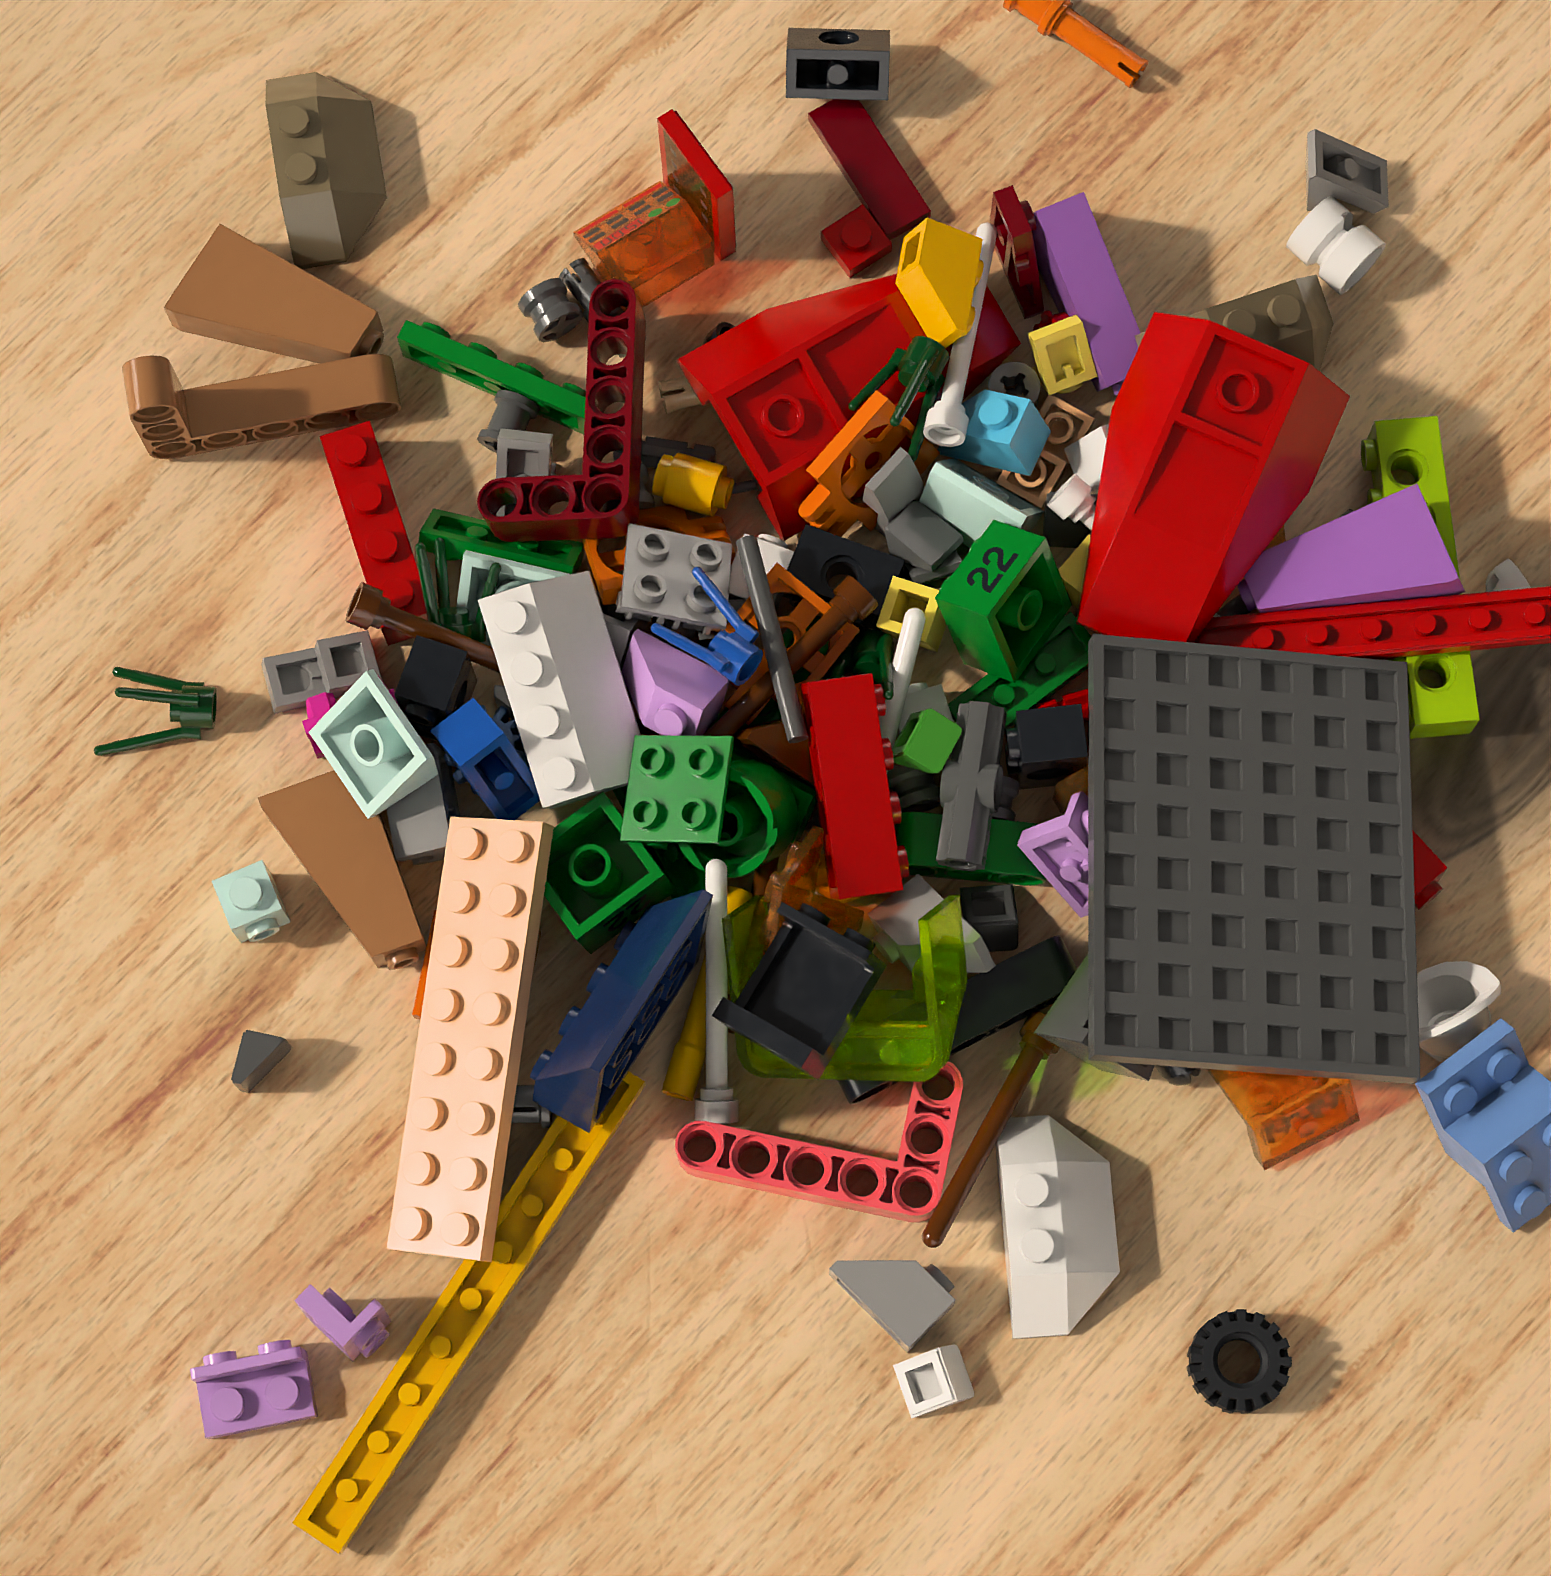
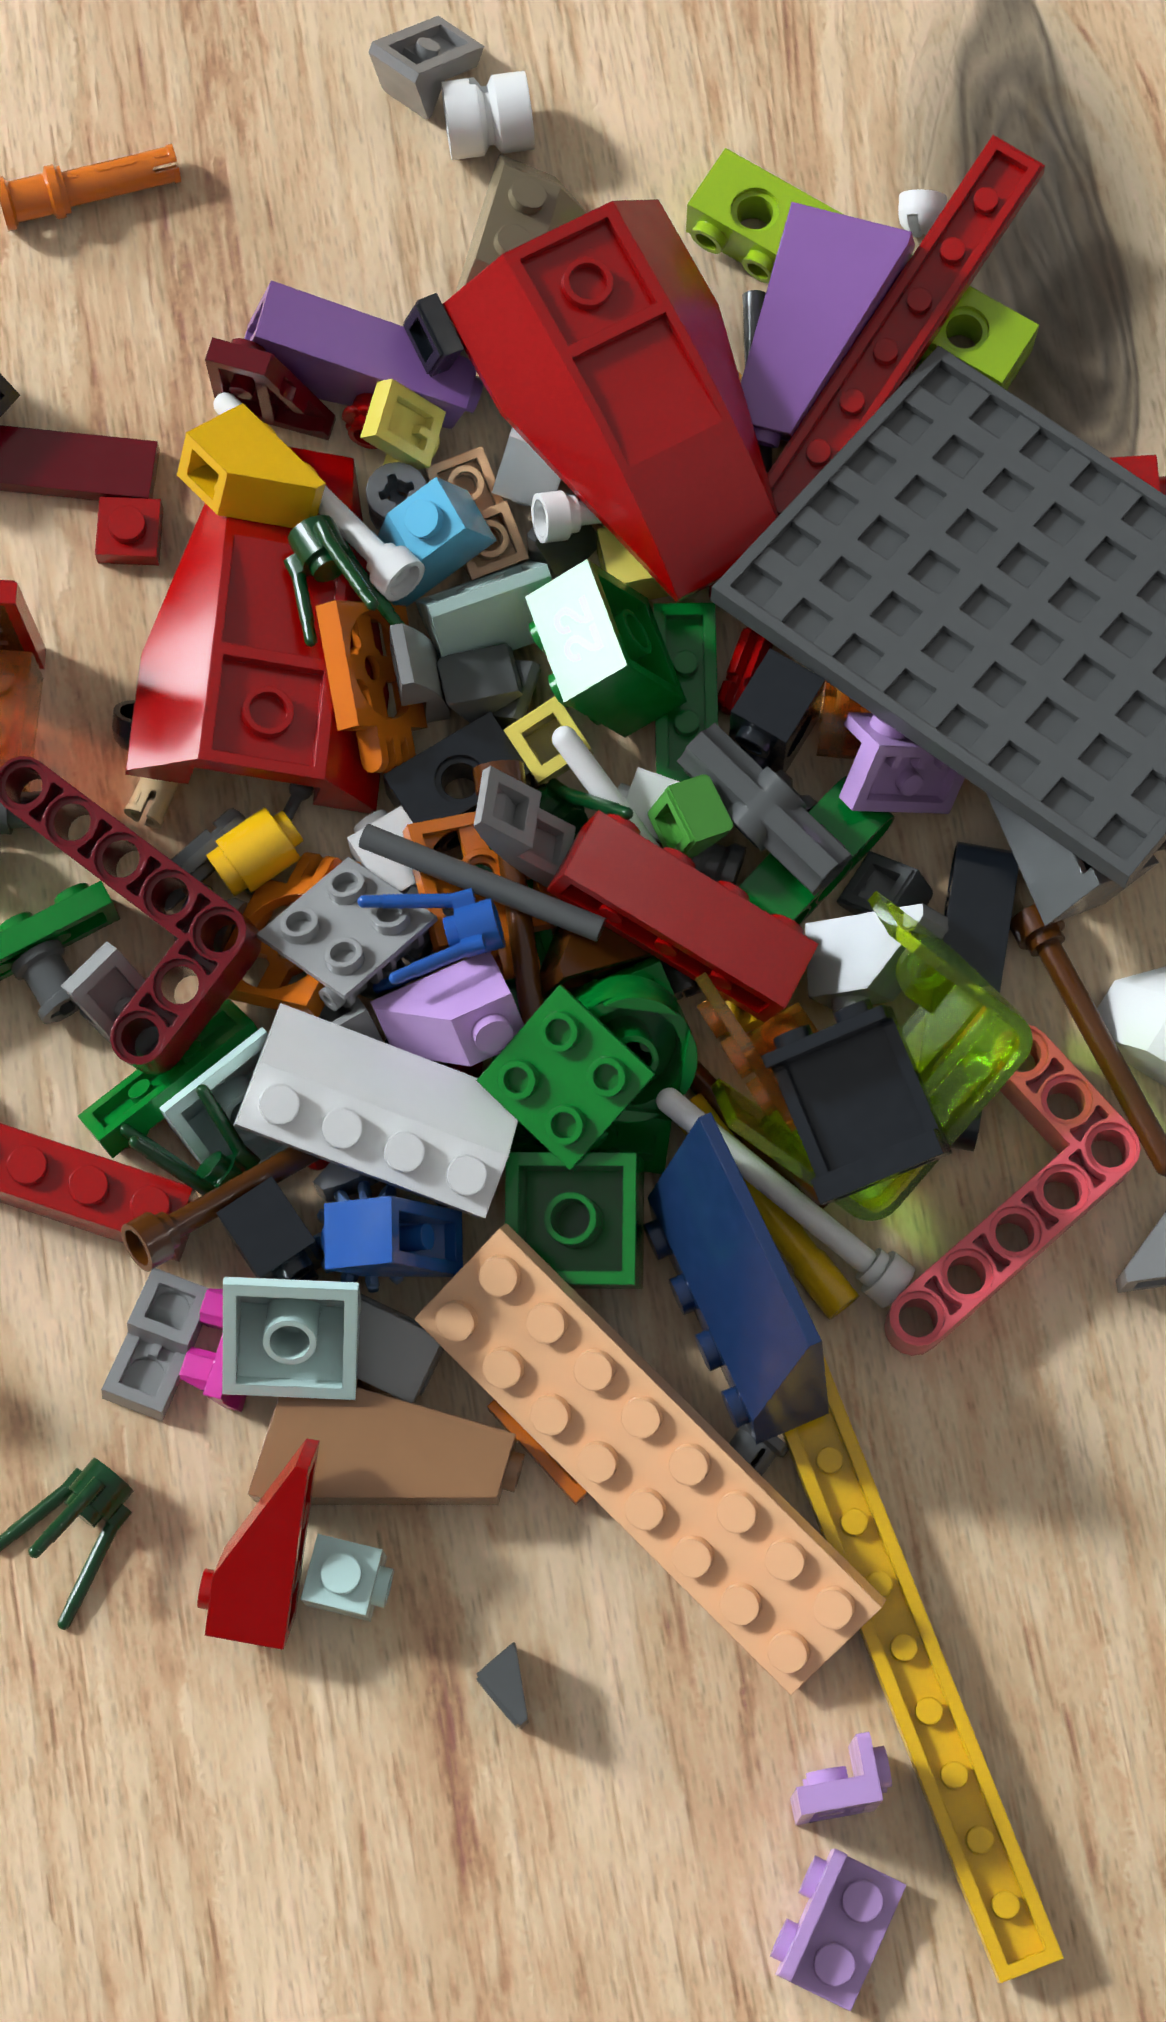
camera: 55 degrees left, 0 degrees up
none -> red slope [197,1438,320,1650]
none -> black tile [403,293,464,377]
none -> light grey slope [473,766,576,888]

